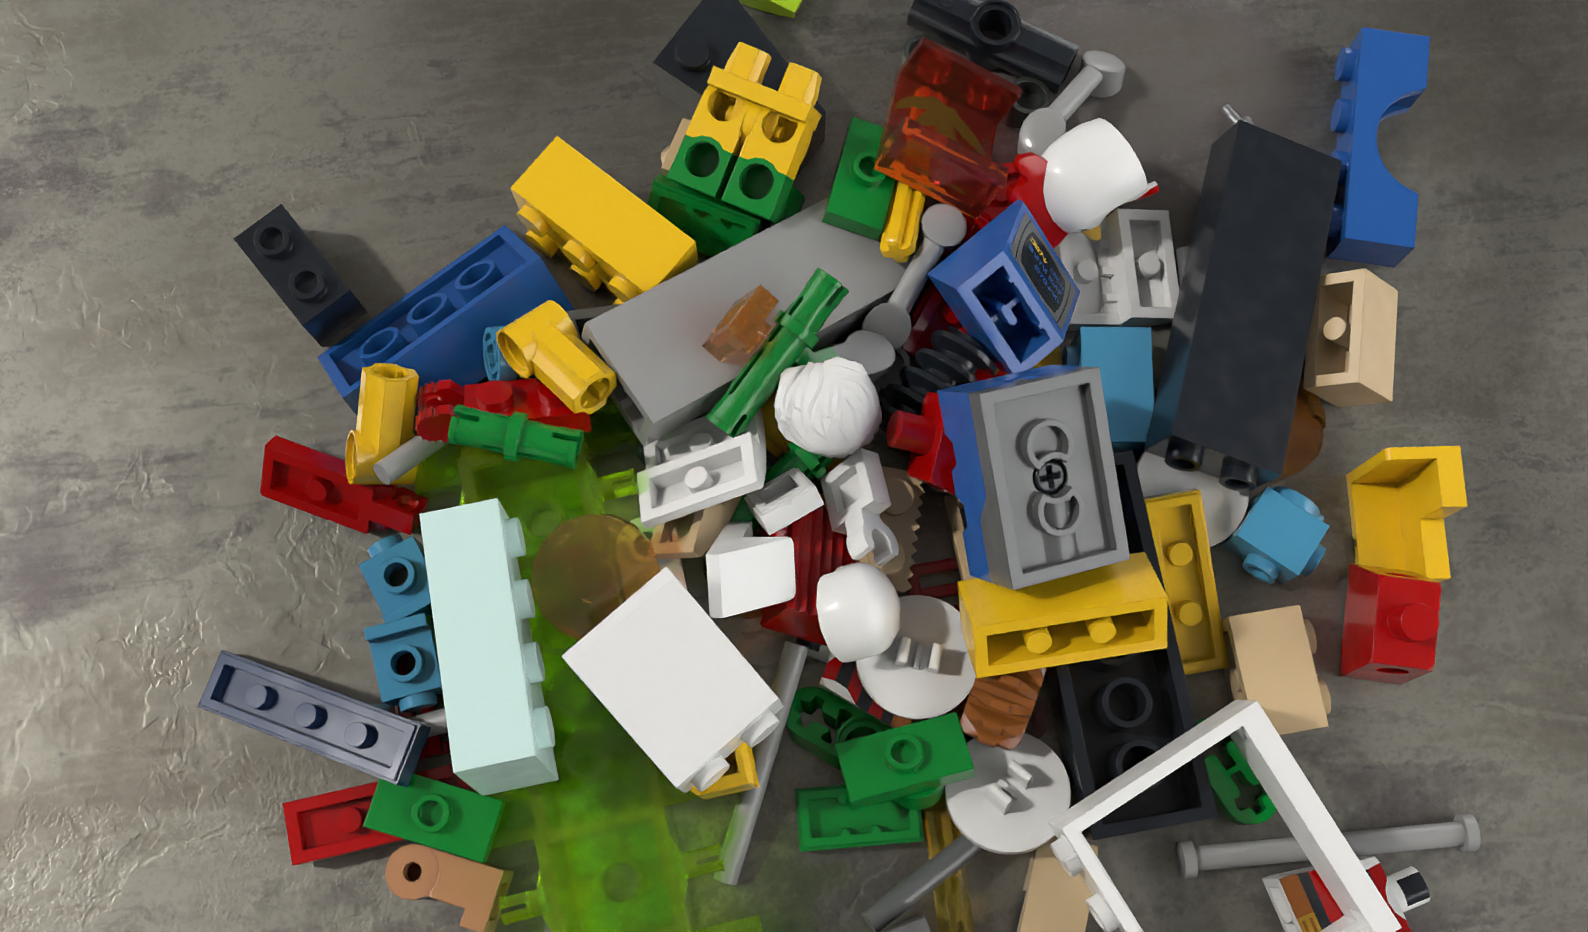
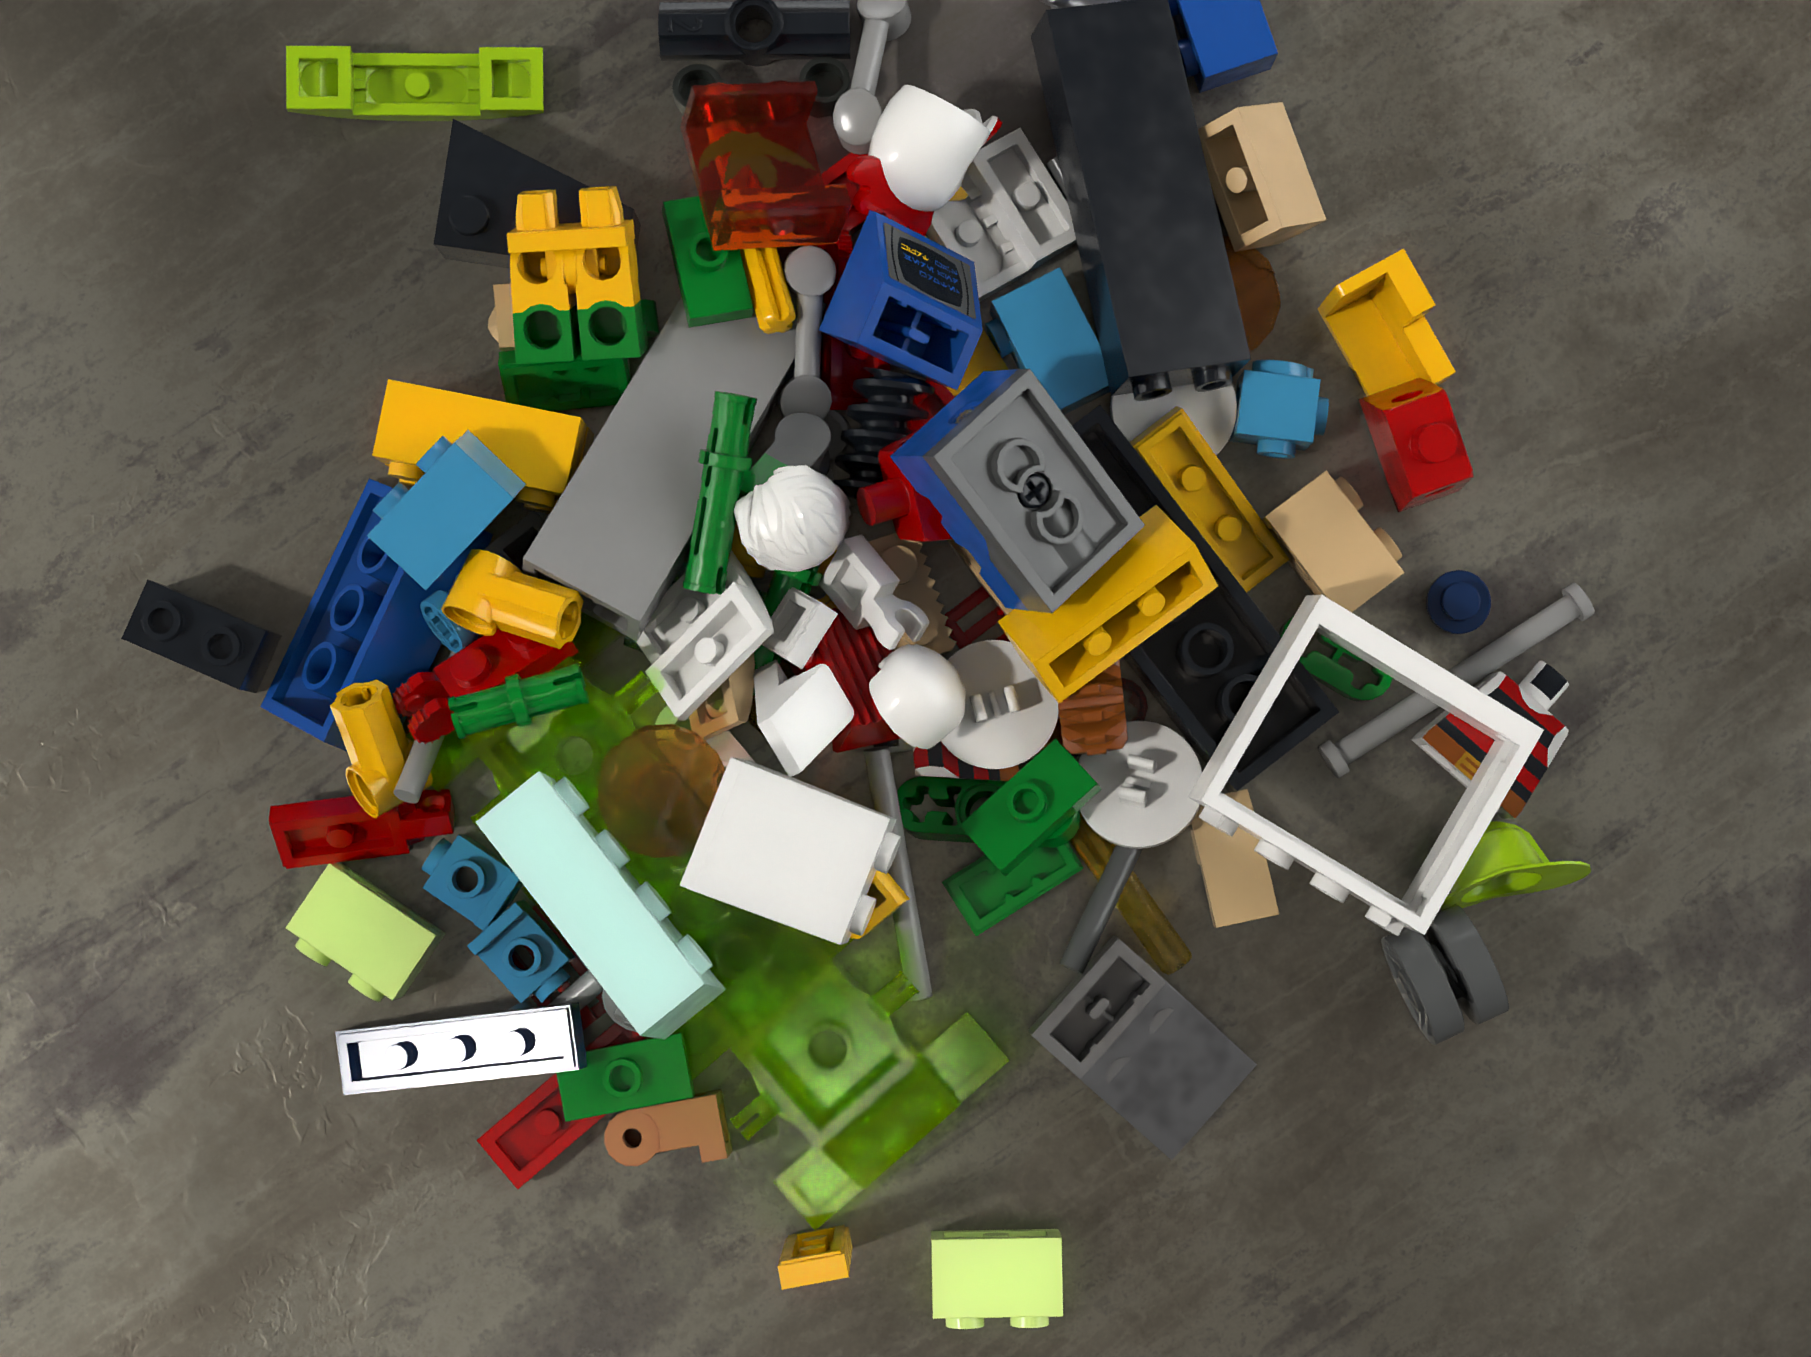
camera: 25 degrees left, 10 degrees up
clear orange plate [702,284,779,362] -> none
none -> yellowish green brick [286,863,446,1002]
none -> dark azure brick [367,430,526,590]
none -> dark blue plate [1426,570,1491,634]

